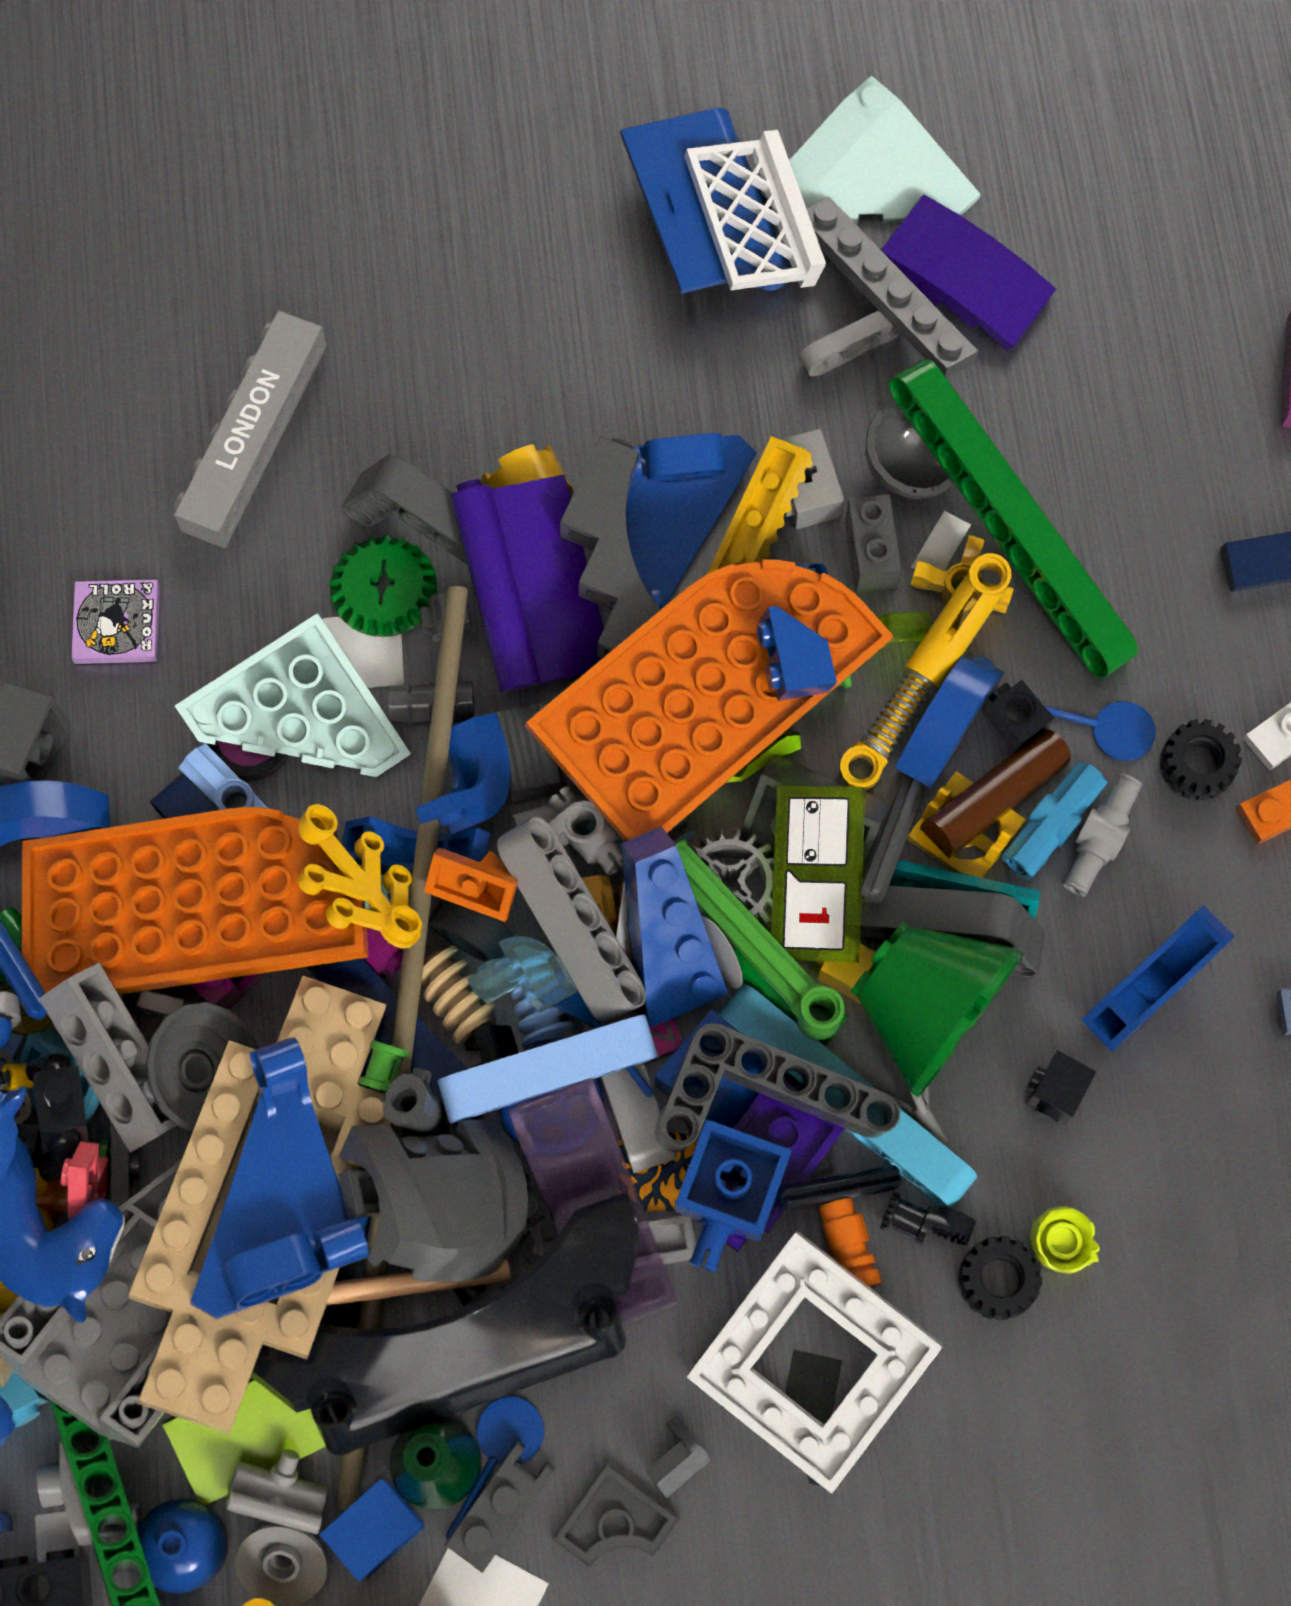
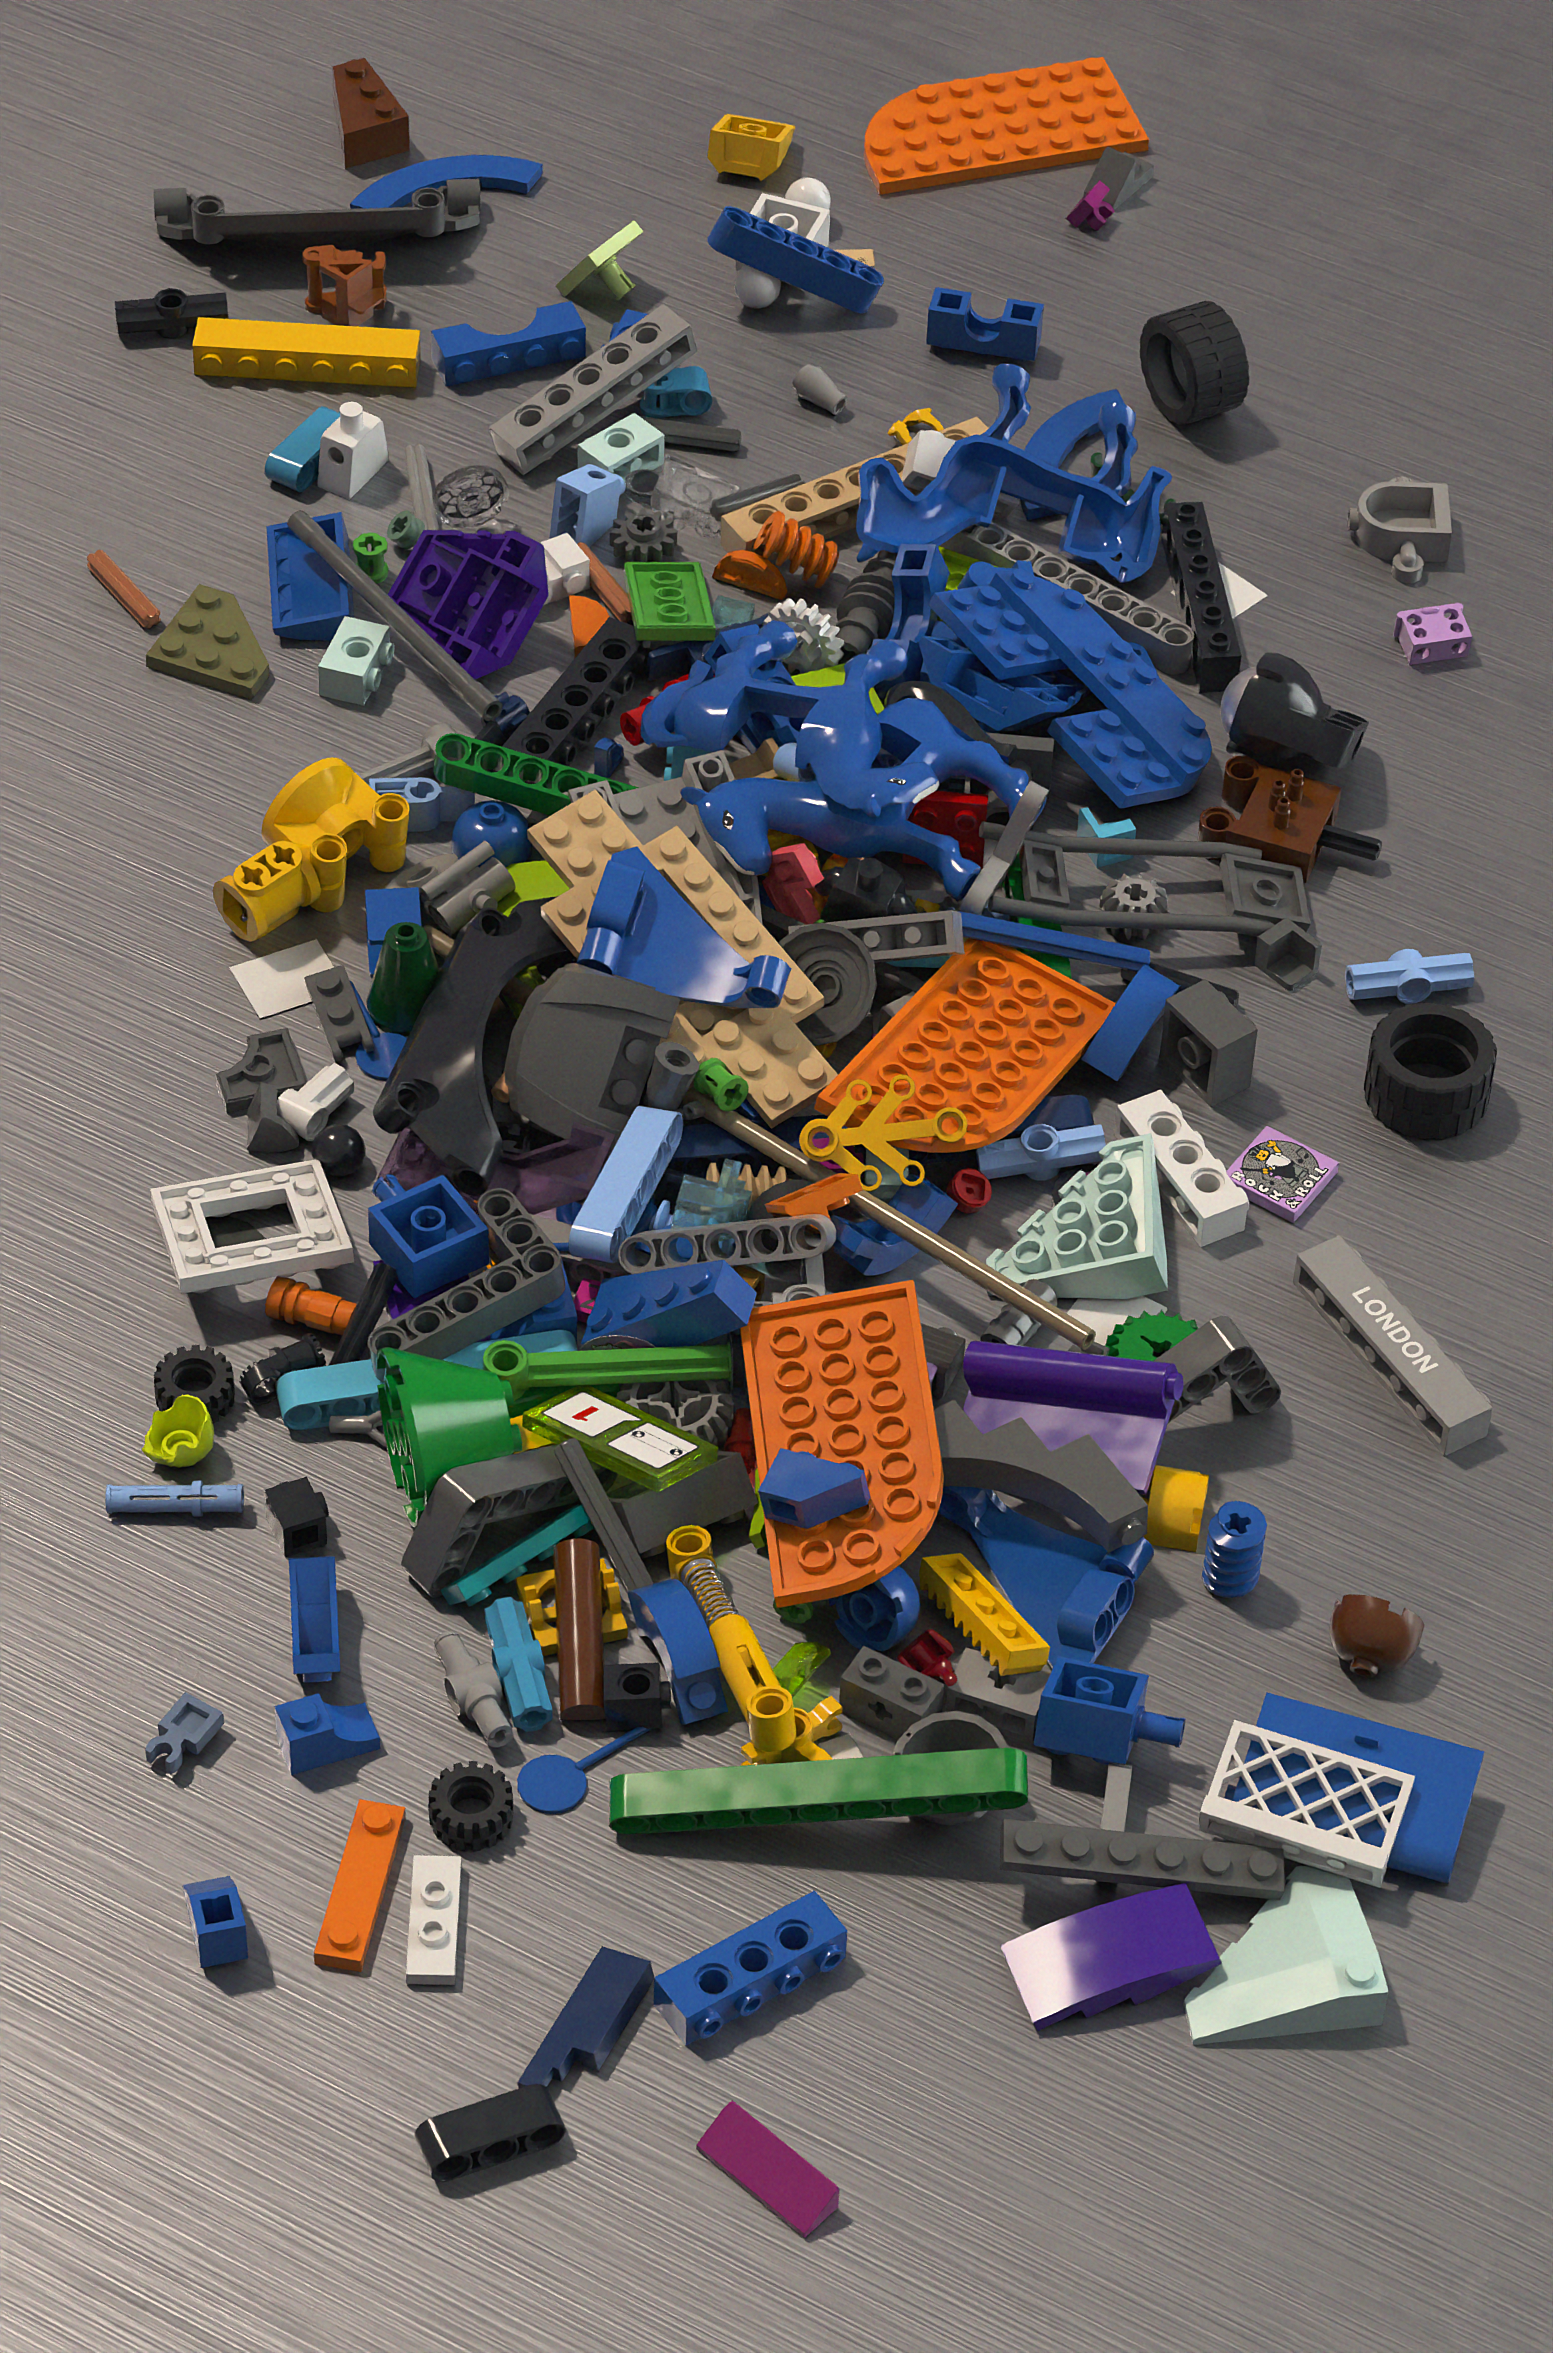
camera: 125 degrees right, 25 degrees down
blue arch [415,713,510,834] -> none
none -> light blue pin [105,1481,244,1517]
none -> blue arch [275,1693,380,1775]
none -> white piece [277,1063,354,1141]
none -> black piece [312,1123,366,1177]
none -> blue brick [654,1890,847,2046]
none -> clear red pin [725,1408,757,1474]
none -> dark red piece [897,1629,958,1687]
none -> blue brick [1034,1656,1186,1765]
none -> white brick [1114,1090,1249,1247]
none -> blue piece [1202,1501,1267,1598]
none -> reddish brown cylinder [1329,1594,1425,1678]

